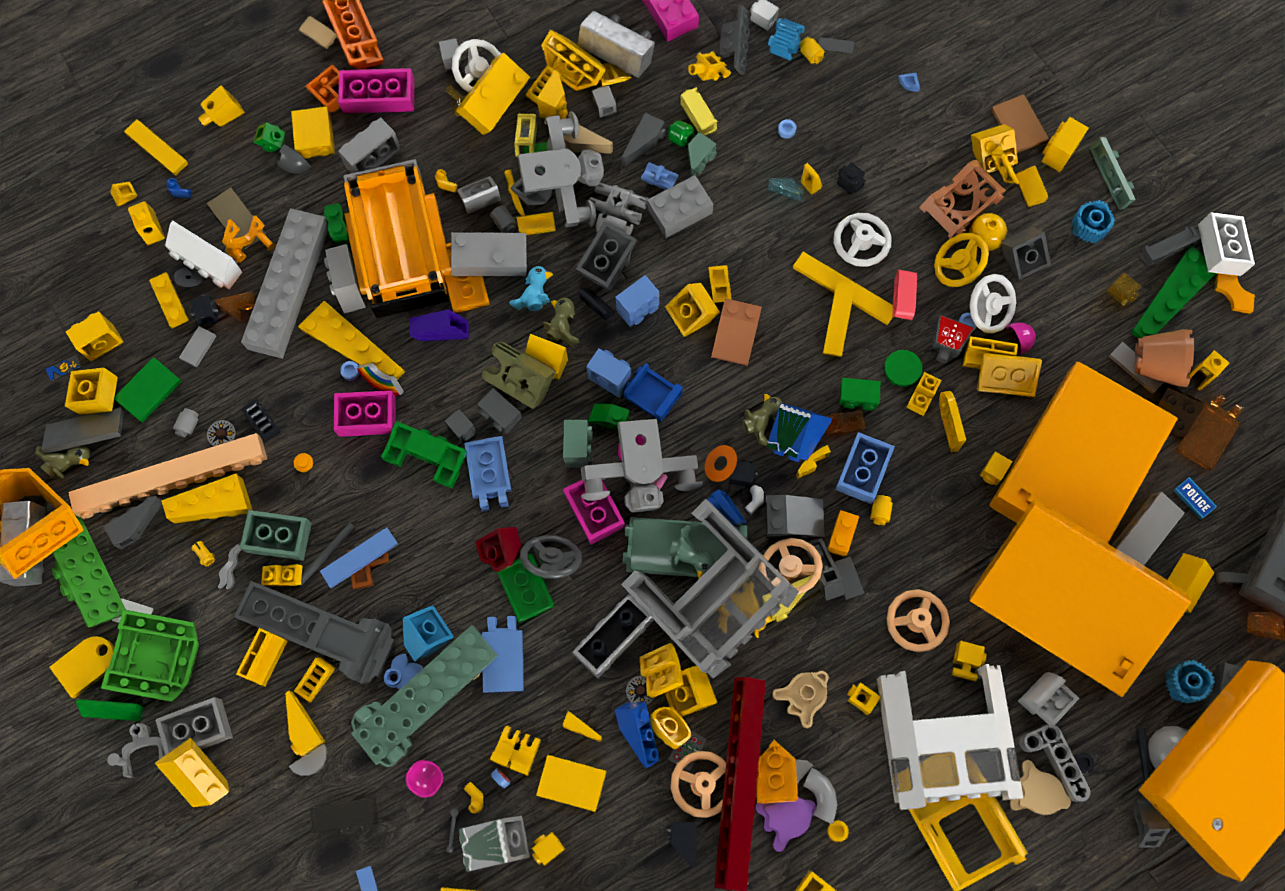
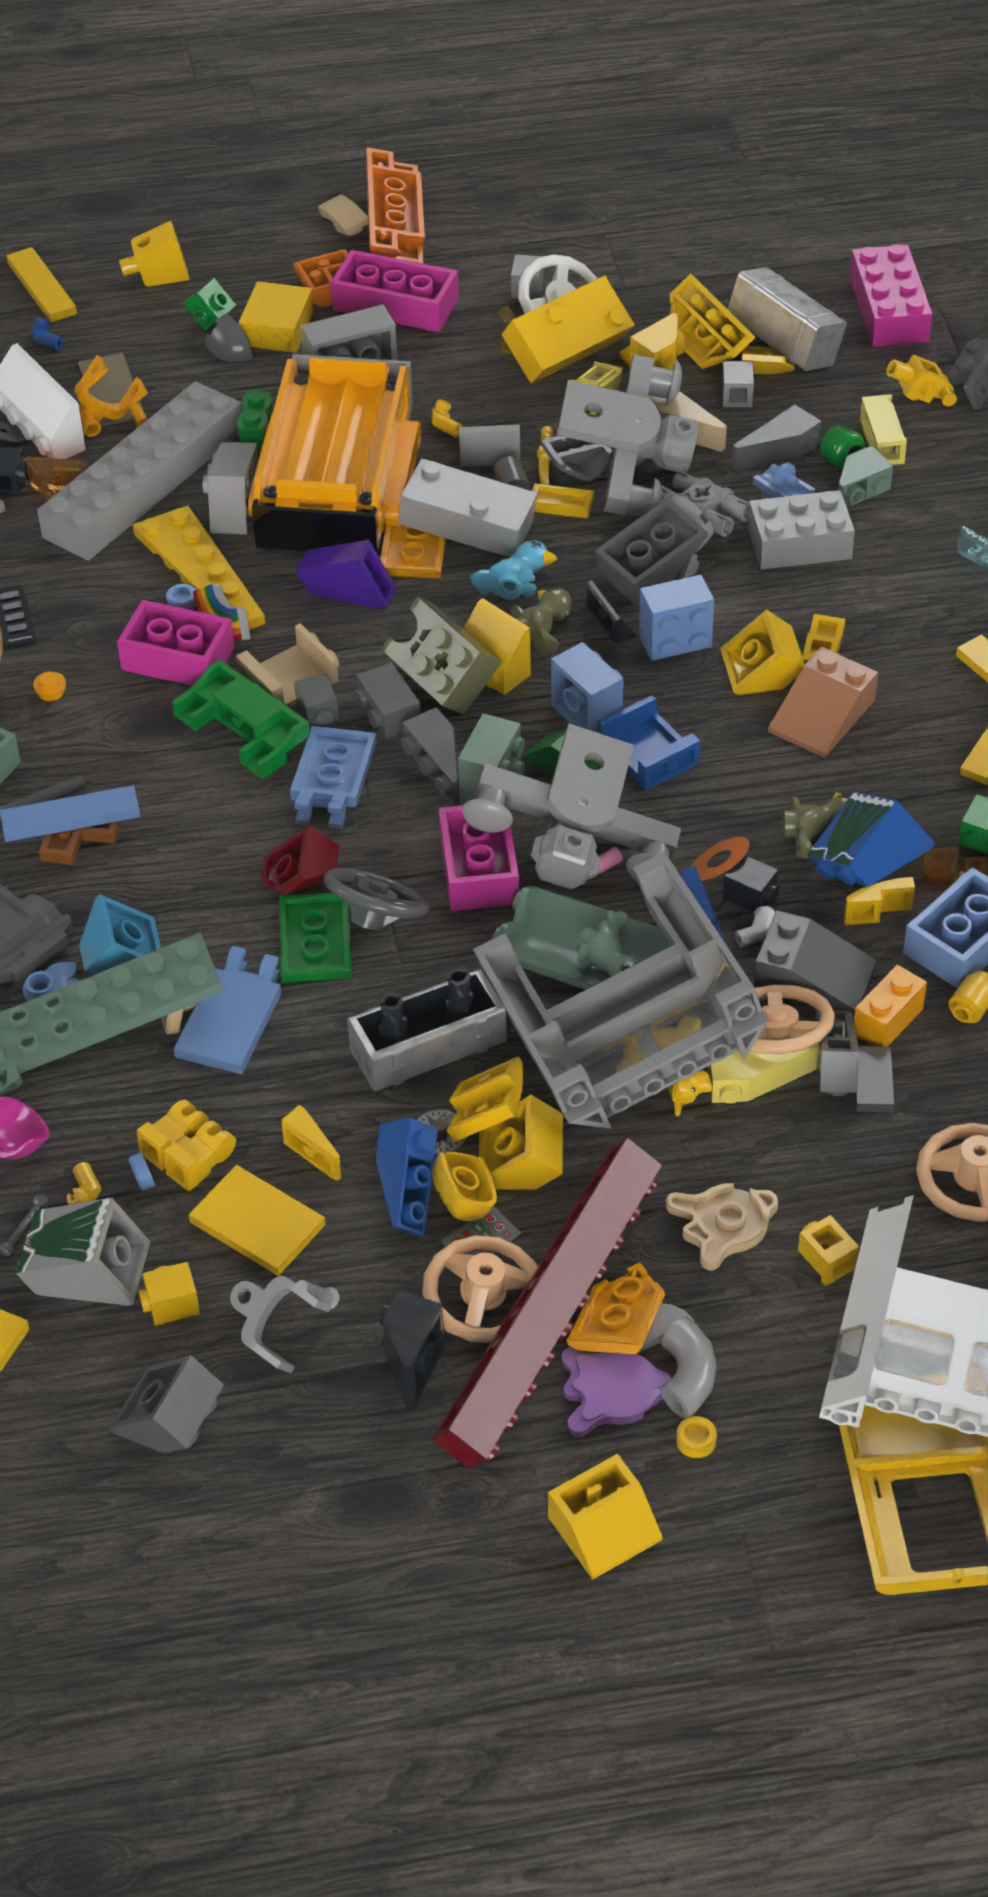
camera: 20 degrees right, 25 degrees down
none -> light grey piece [230,1276,339,1373]
none -> tan panel [236,623,339,708]
none -> dark grey slope [401,707,458,806]

